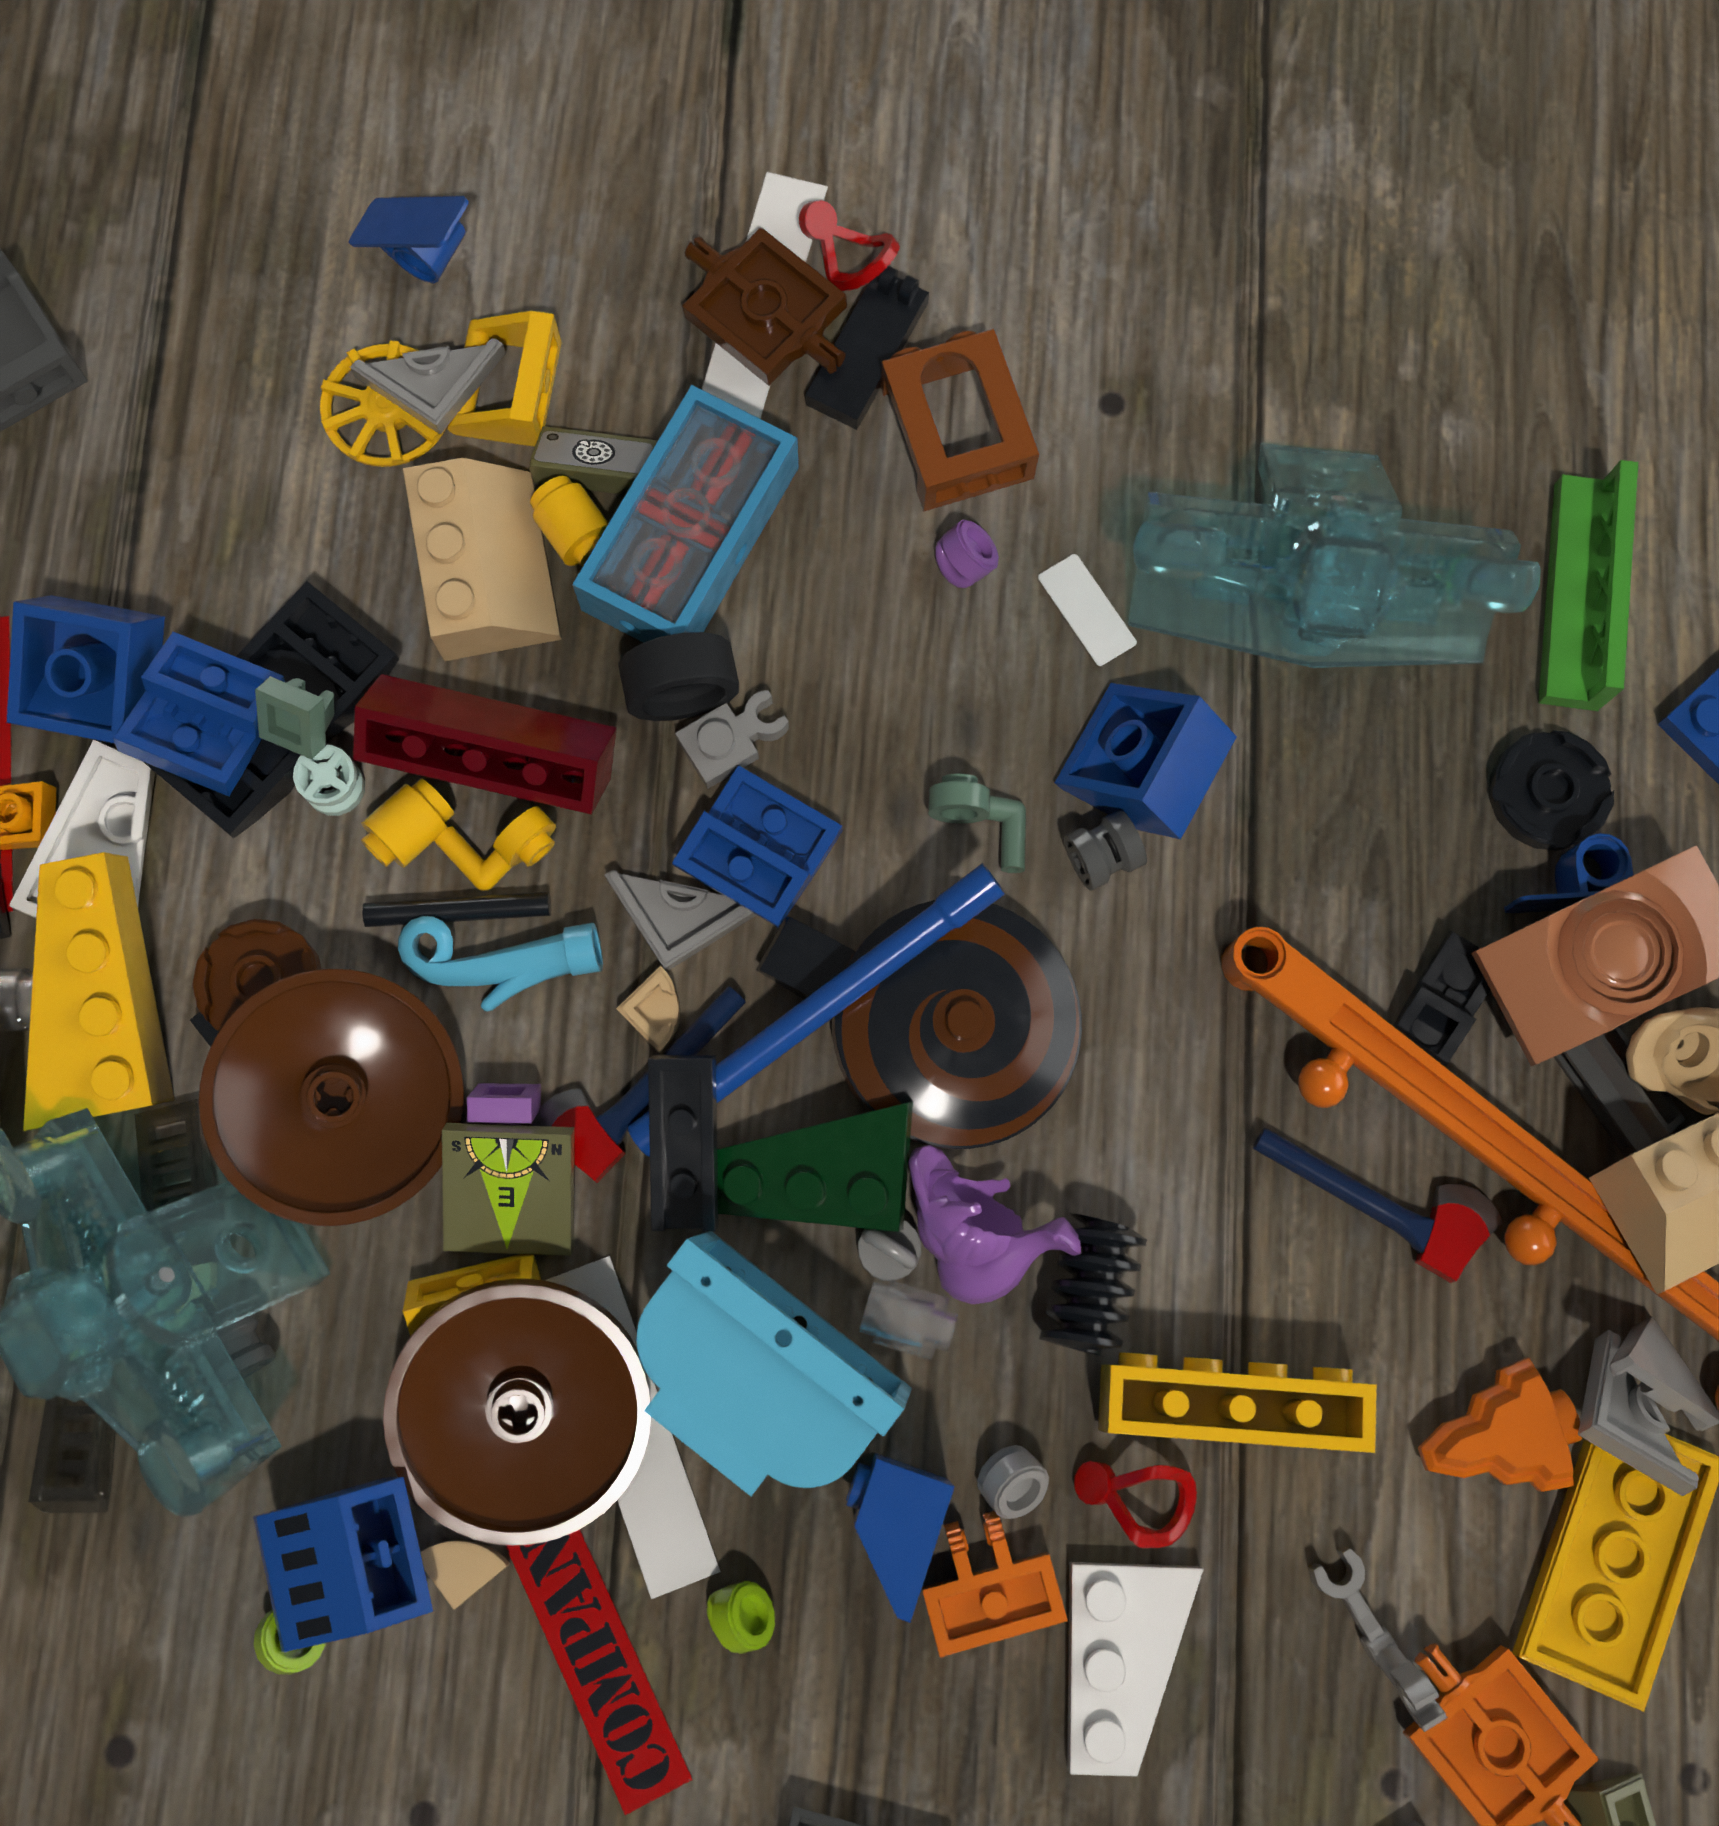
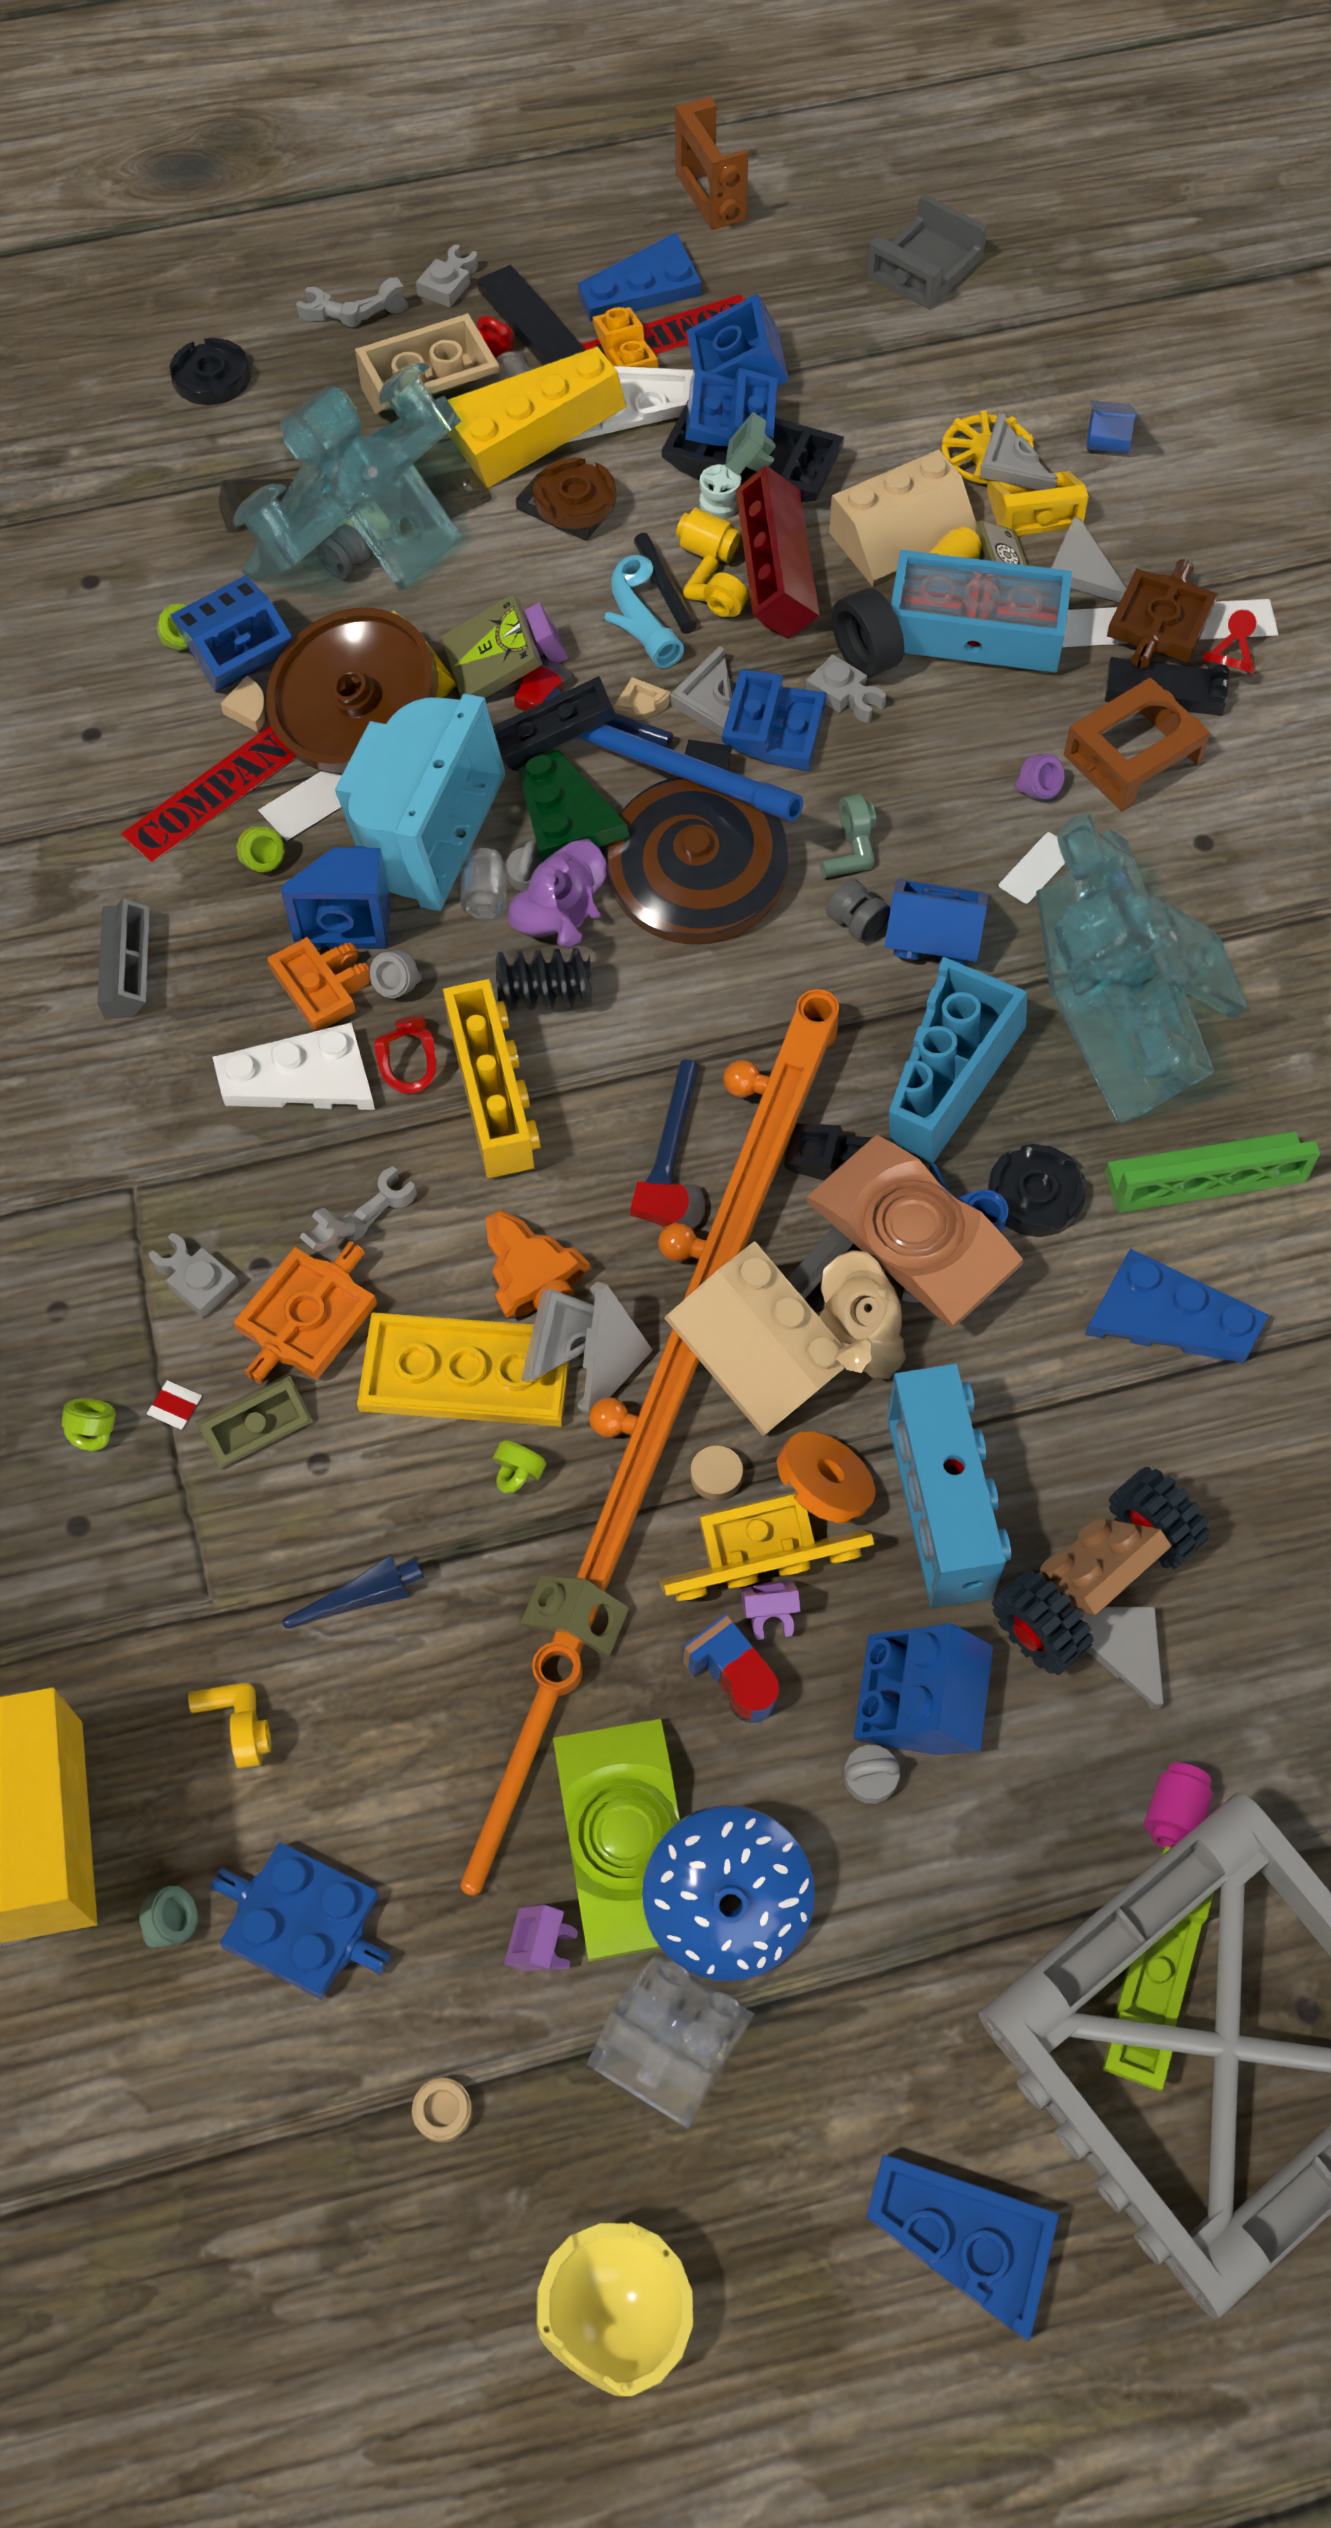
camera: 75 degrees right, 15 degrees down
reddish brown dish [199,969,464,1226] -> none
none -> dark azure wedge [889,957,1027,1164]
none -> light grey tile [1051,517,1126,603]

